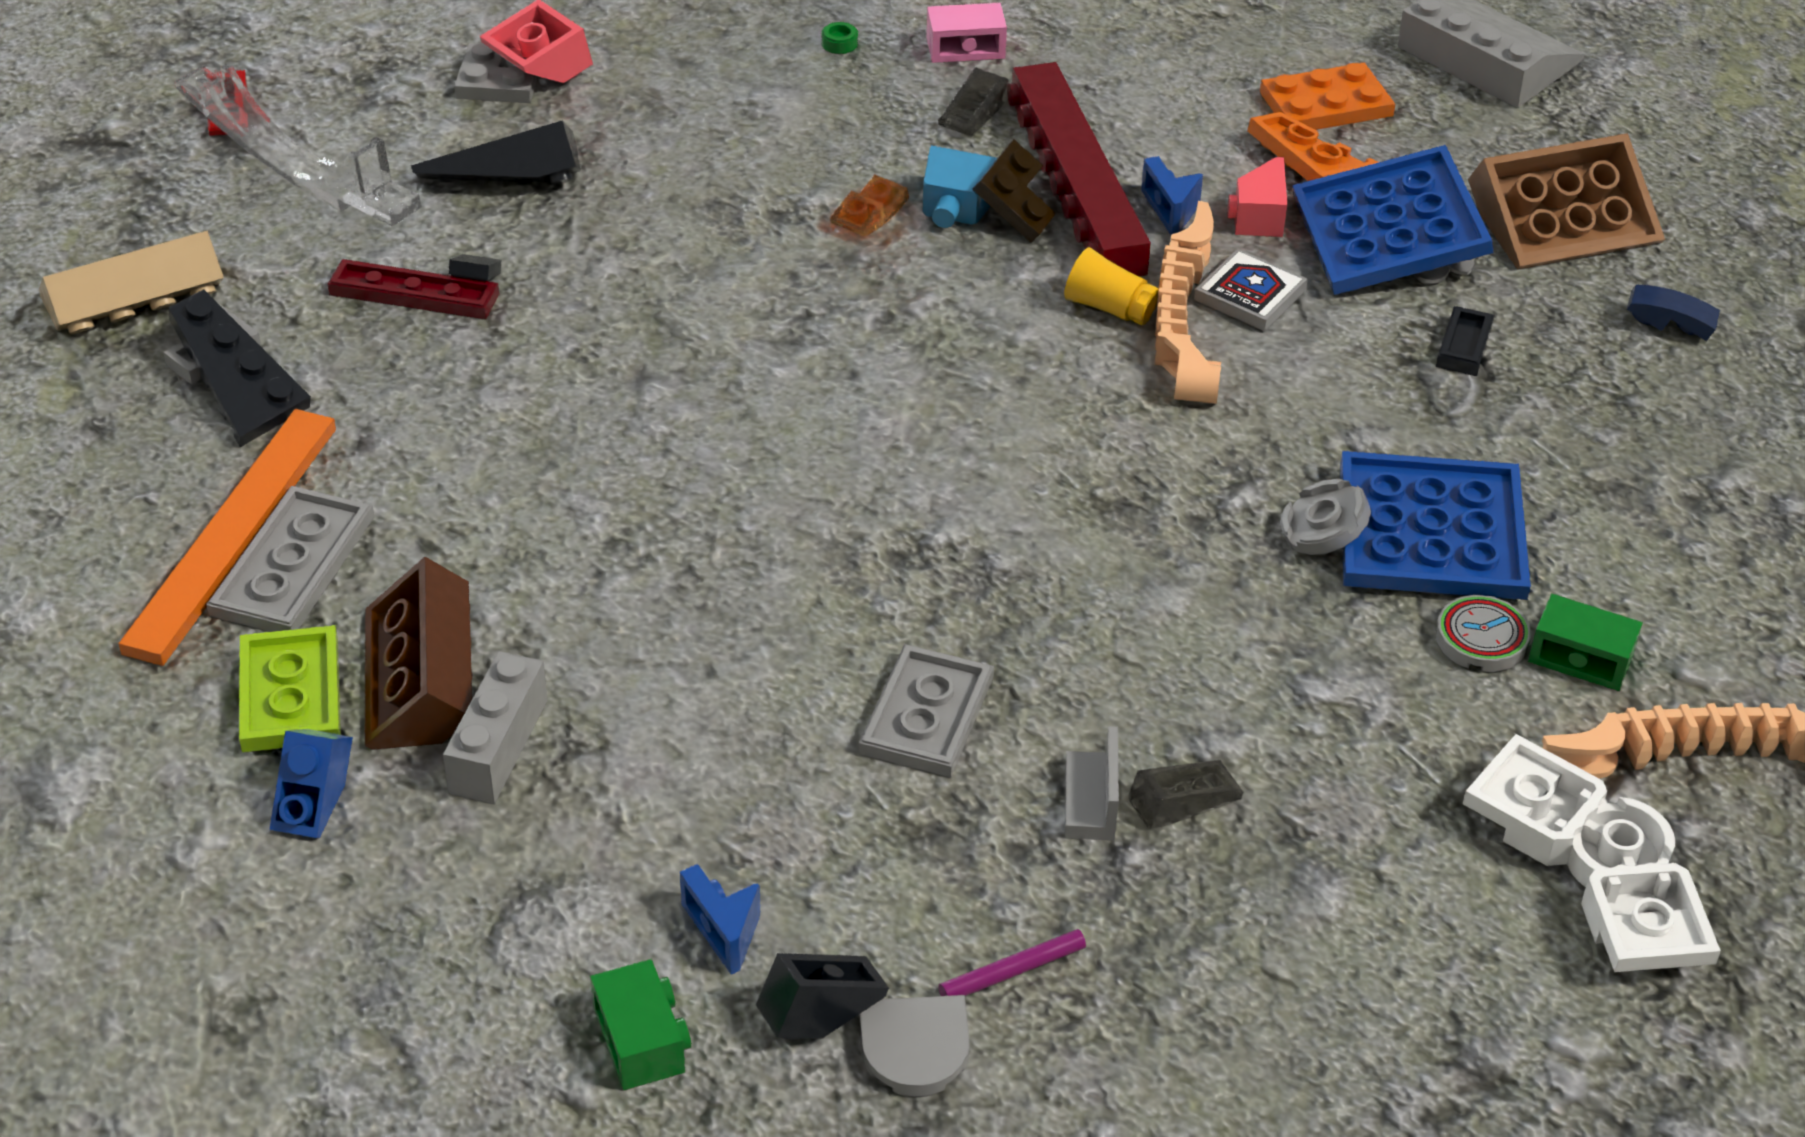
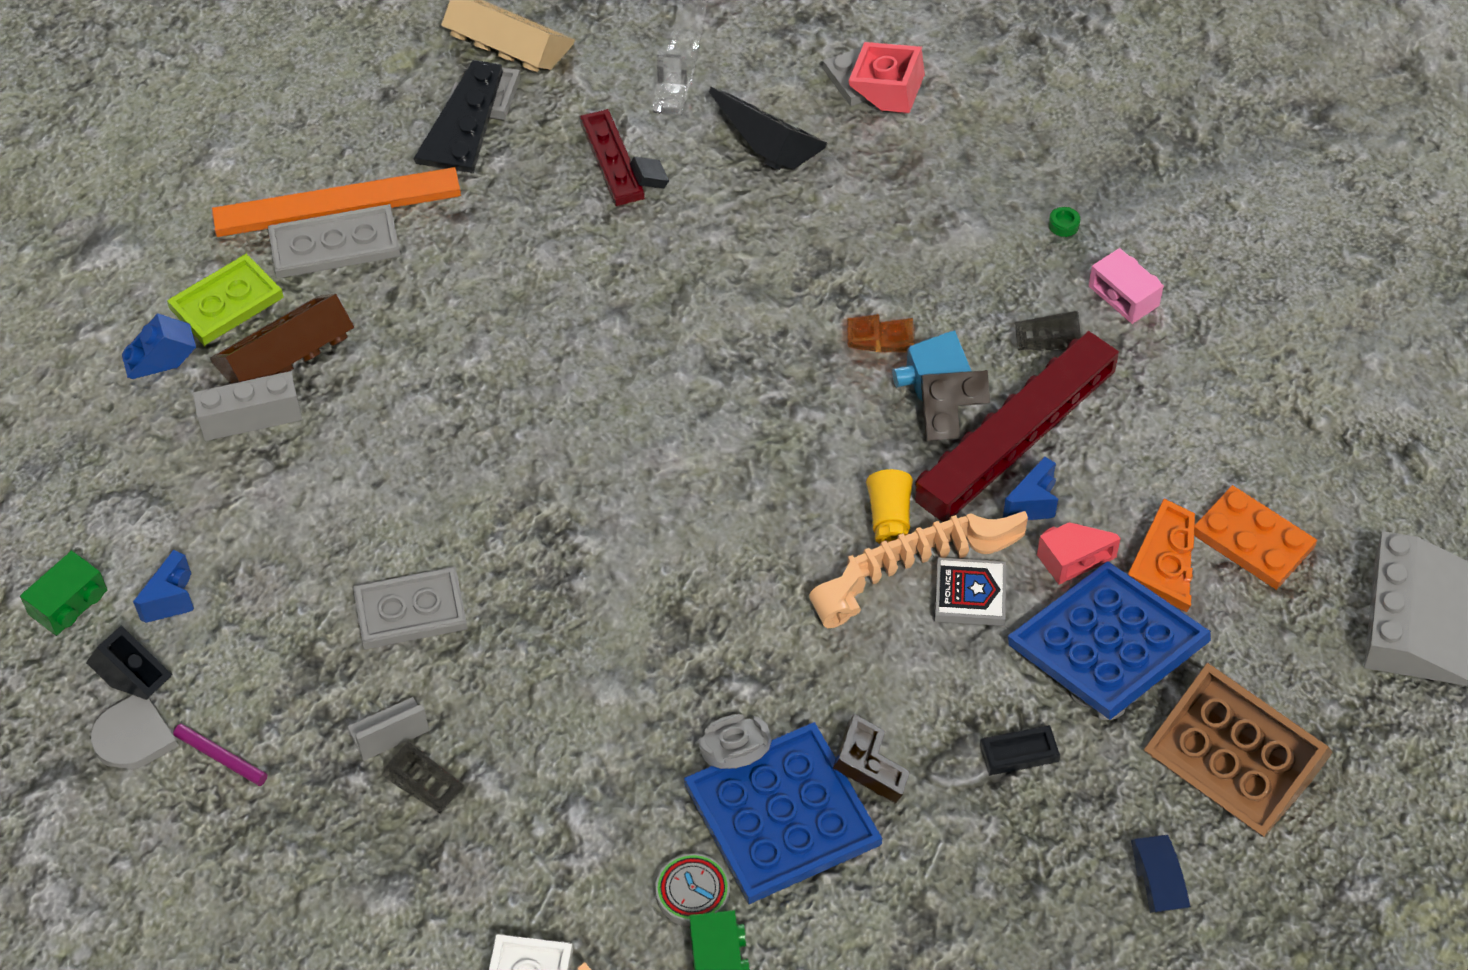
camera: 60 degrees right, 10 degrees up
none -> plate [832,714,910,804]

